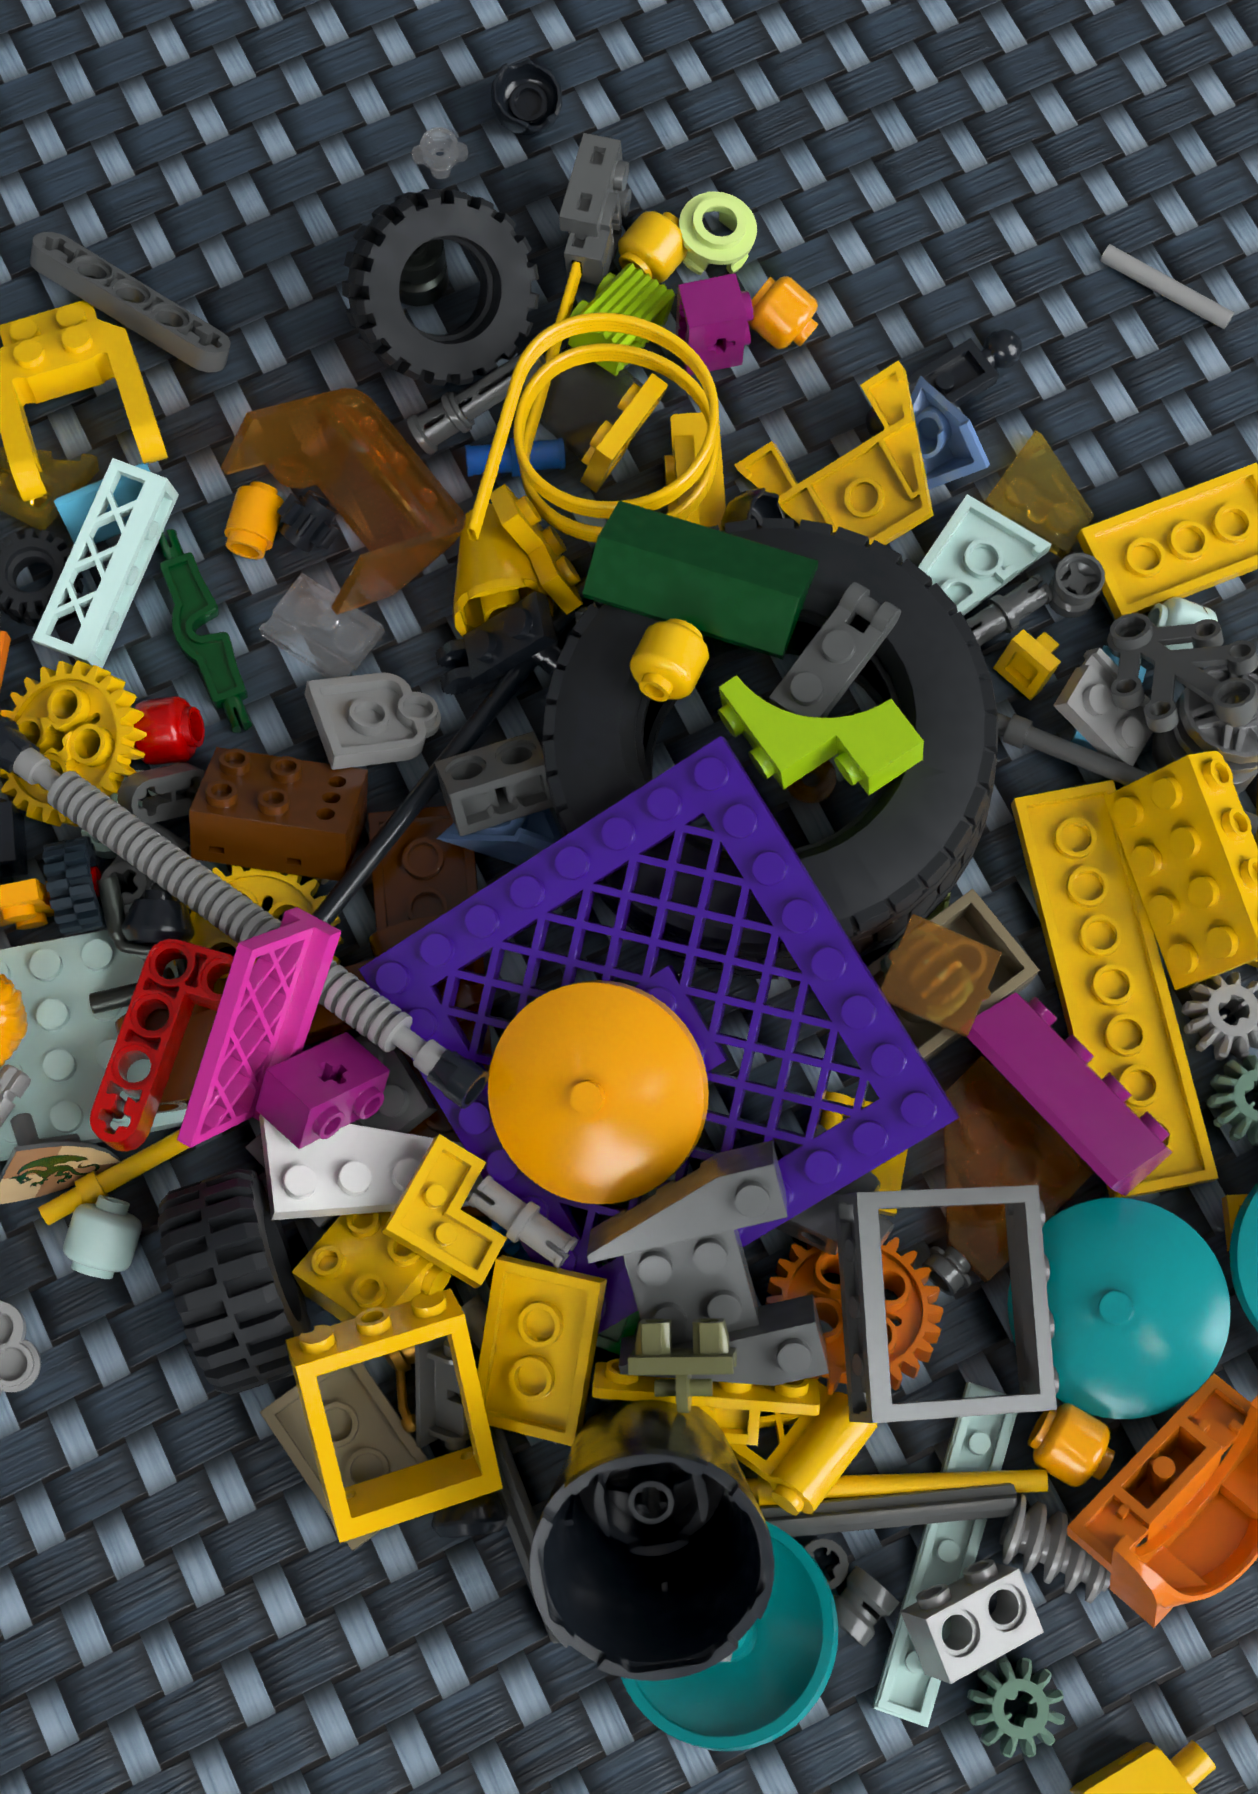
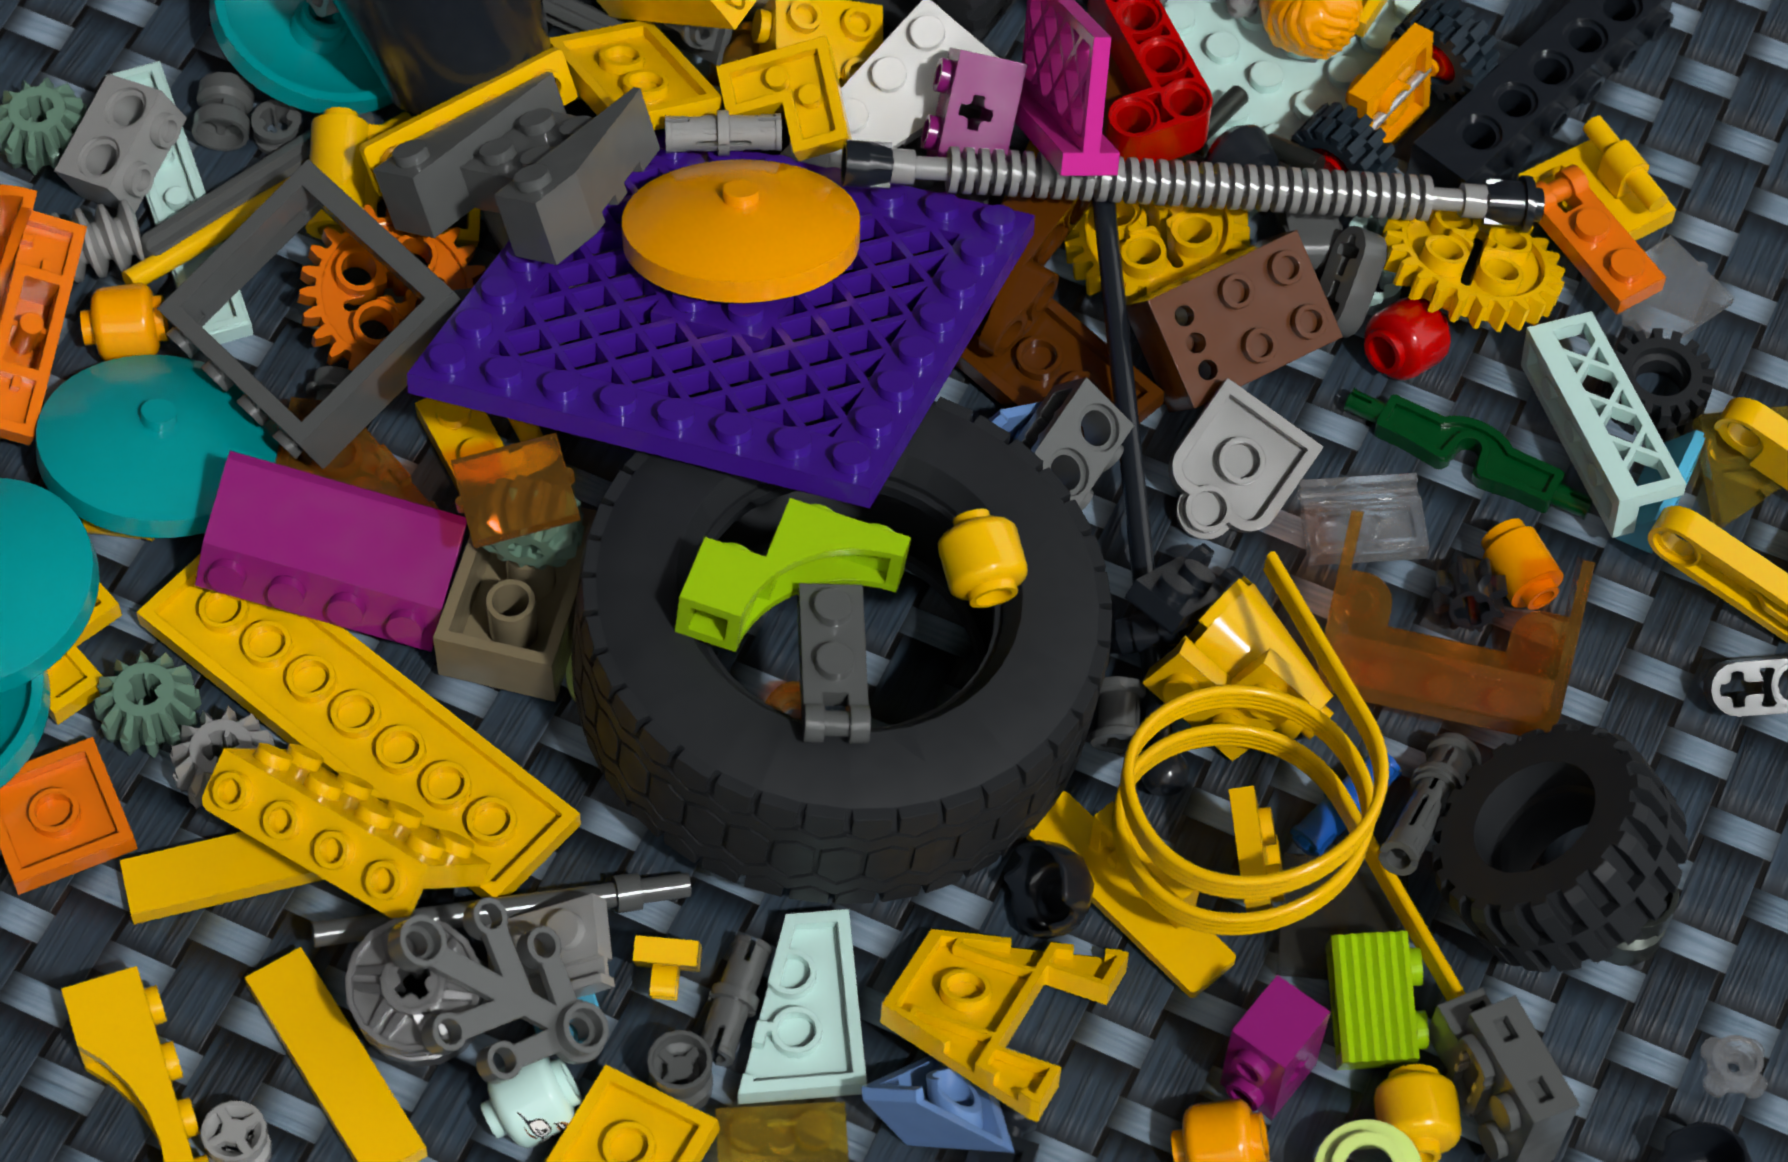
camera: 140 degrees right, 15 degrees down
dark green slope [582,500,818,660] -> none
olive hips [628,1318,737,1413] -> none

